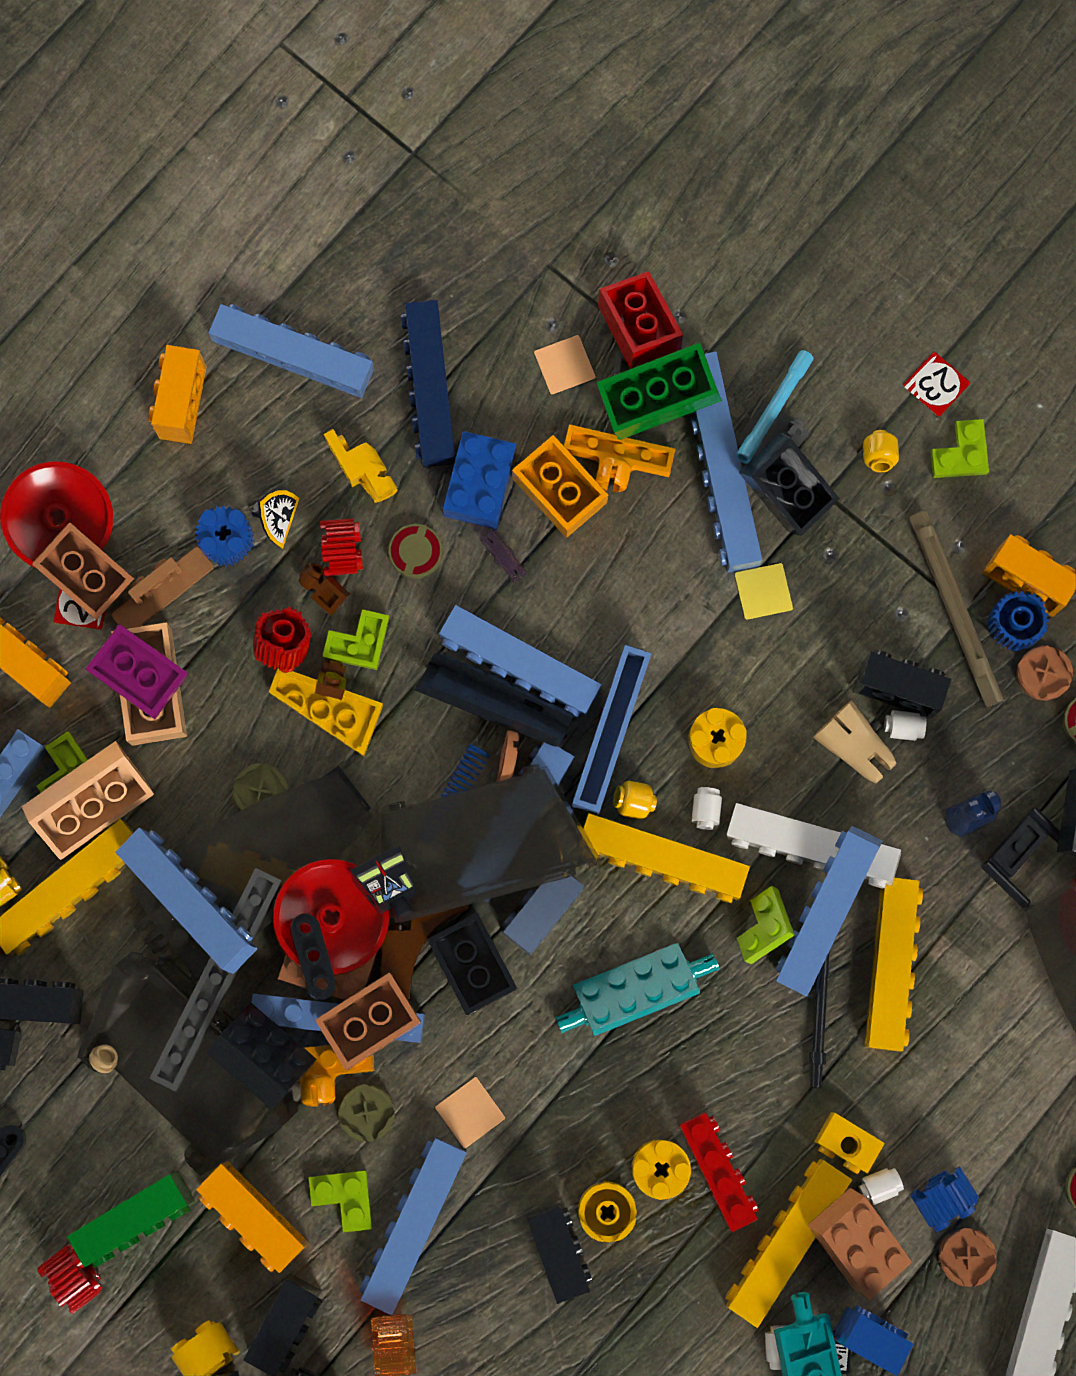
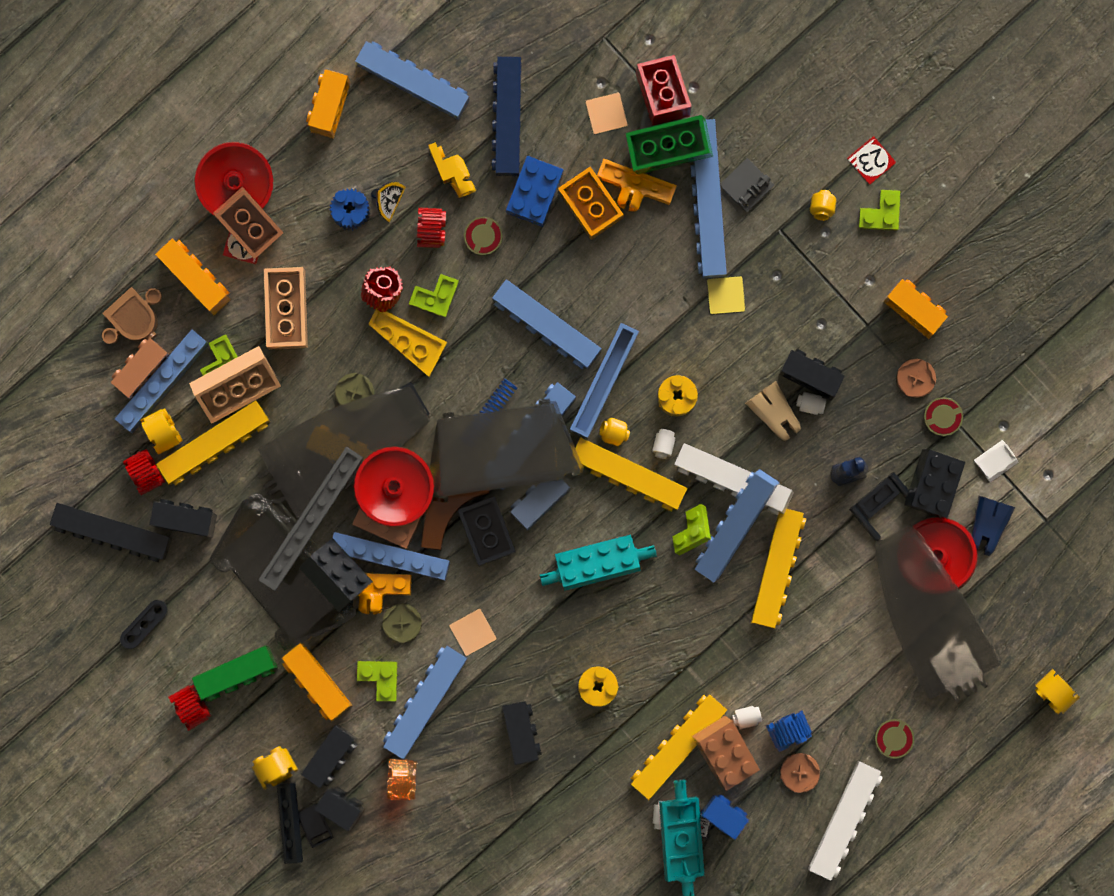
camera: 15 degrees right, 5 degrees up
magenta plate [85,624,189,719] -> none
tan plate [89,1045,118,1073] -> none
medium nougat bracket [111,547,214,629] -> none
medium blue brick [115,828,257,974] -> none
black plate [290,914,336,1000] -> none
reddish brown plate [299,563,350,616] -> none
reddish brown plate [315,659,346,700] -> none
nougat brick [315,972,422,1070] -> none
torso [351,845,415,920] -> none
black piece [415,653,574,747] -> none
clear purple pin [480,530,528,583] -> none
nougat tile [497,731,519,787] -> none
yellow brick [578,1181,637,1242] -> none
red brick [678,1112,759,1232] -> none
medium azure piece [736,350,814,464] -> none
black brick [739,435,840,536] -> none
black bar [809,951,830,1088] -> none
yellow brick [814,1112,885,1175] -> none
dark tan piece [909,511,1004,708] -> none
blue brick [987,591,1049,651] -> none

